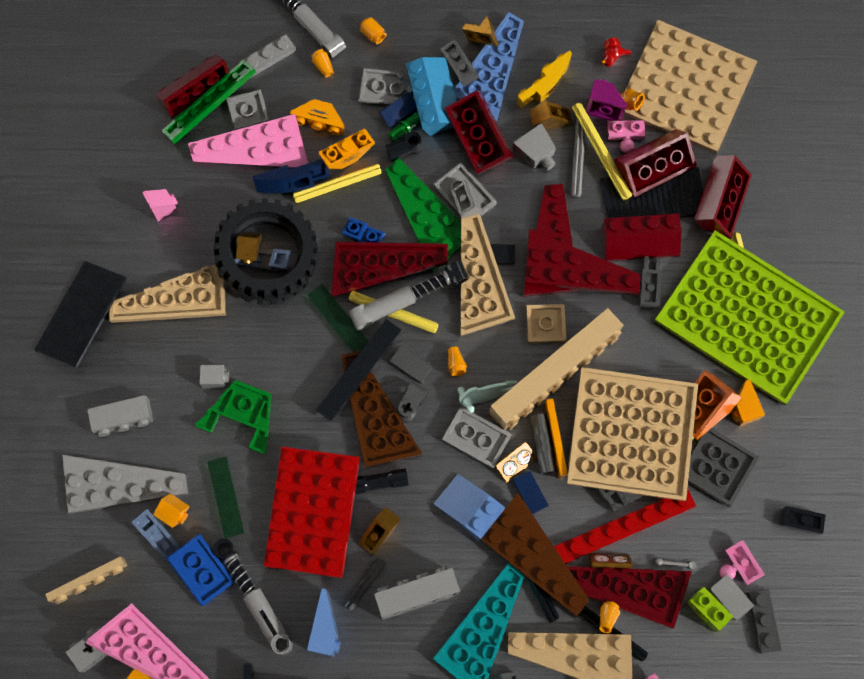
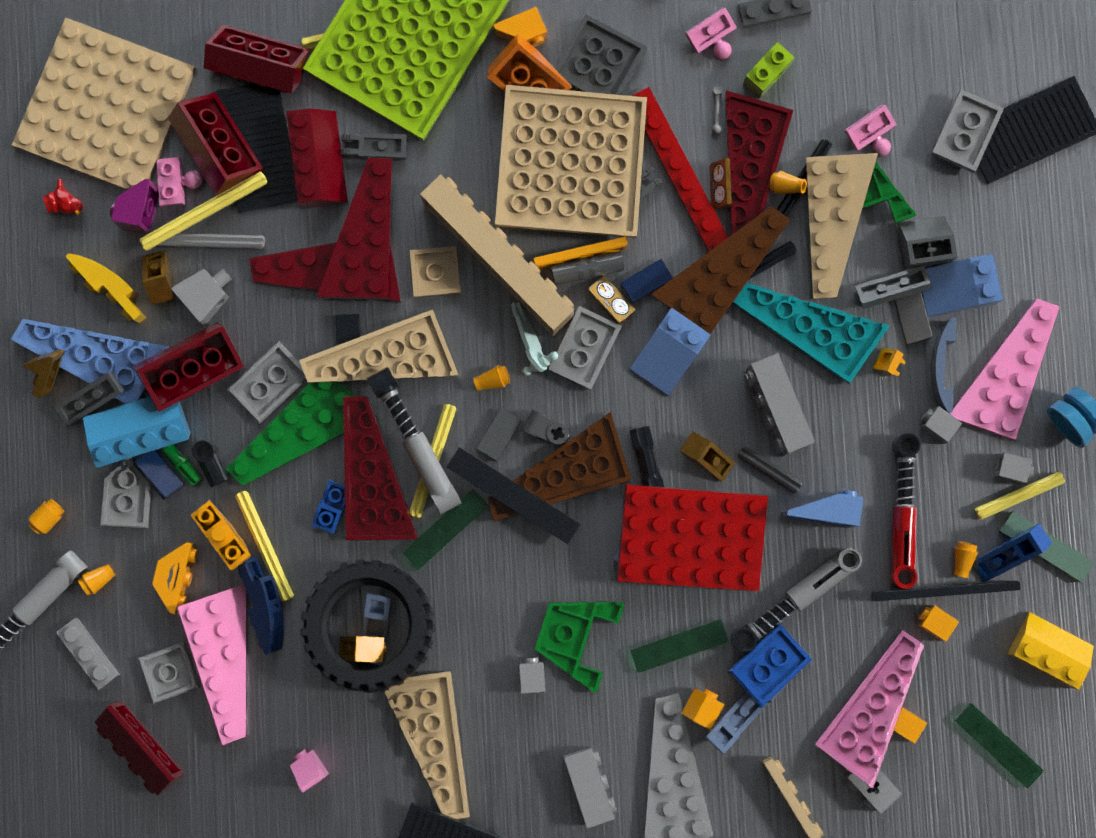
camera: 90 degrees left, 10 degrees up
green plate [162,59,256,144] -> none
light grey slope [451,181,483,218] -> none
light orange piece [620,88,645,111] -> none
light grey slope [710,574,754,621] -> none

